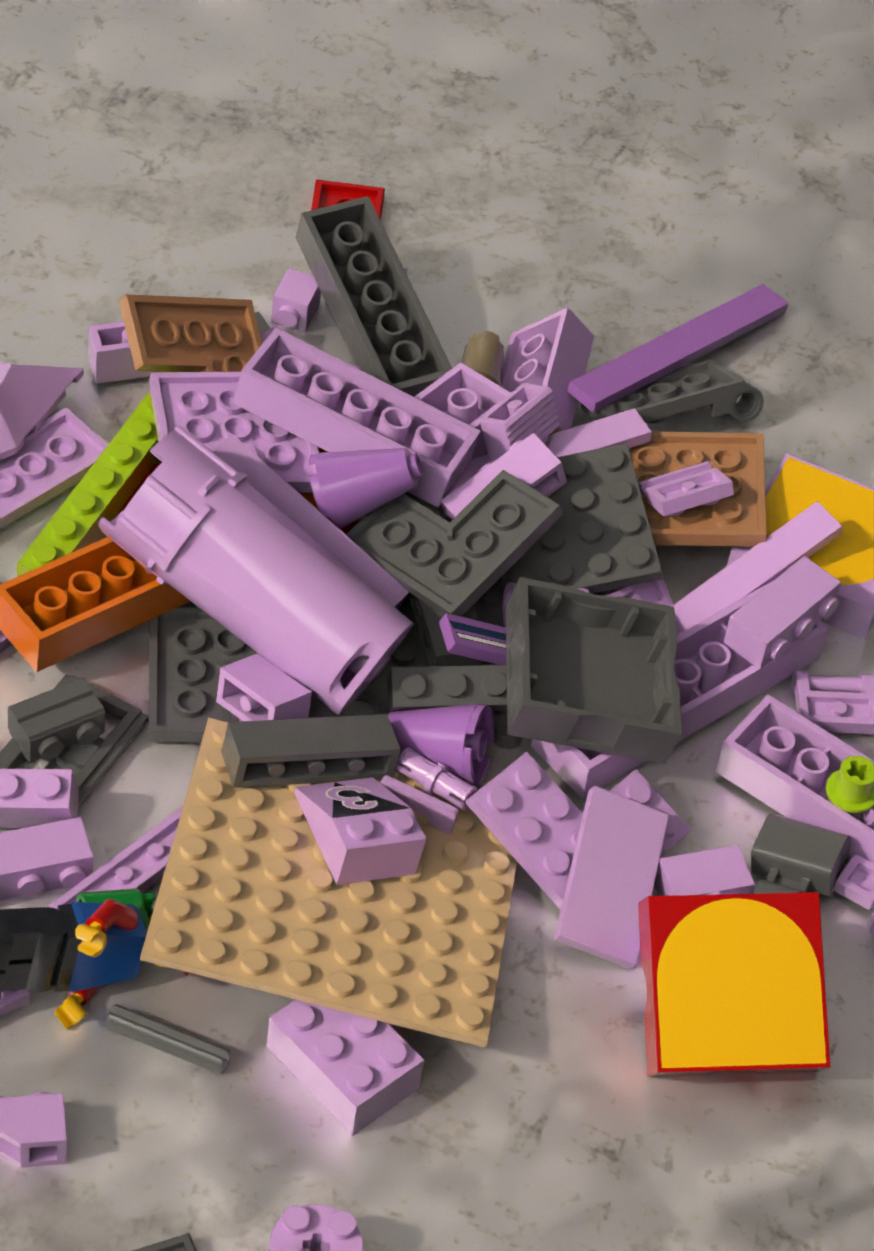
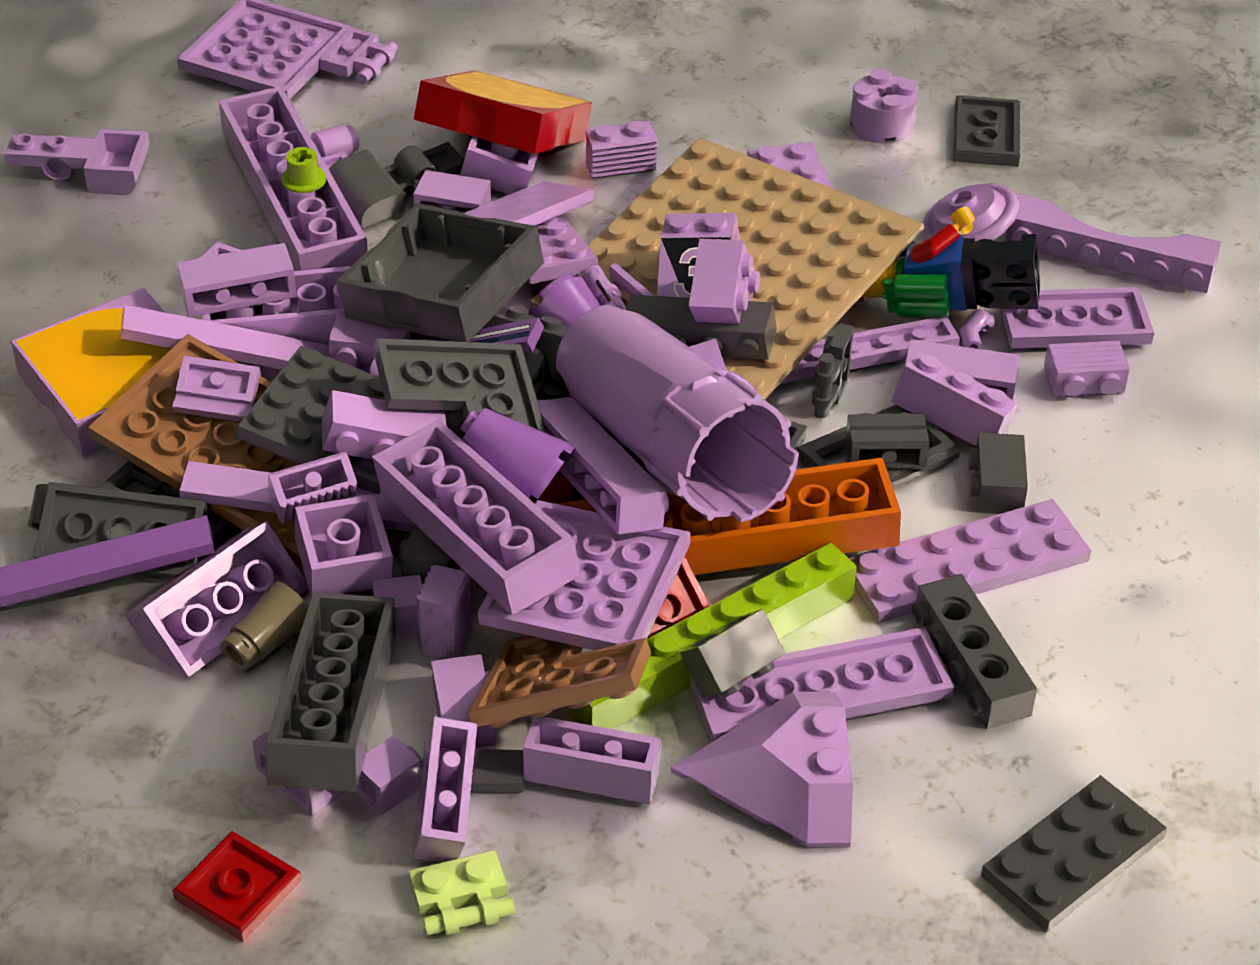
camera: 145 degrees left, 5 degrees down
none -> yellowish green plate [409,850,515,936]
none -> lavender brick [412,716,477,863]
none -> lavender brick [586,120,657,178]
none -> brick [680,609,786,698]
none -> lavender brick [689,239,760,324]
none -> dark grey plate [812,323,854,418]
none -> lavender piece [922,183,1020,242]

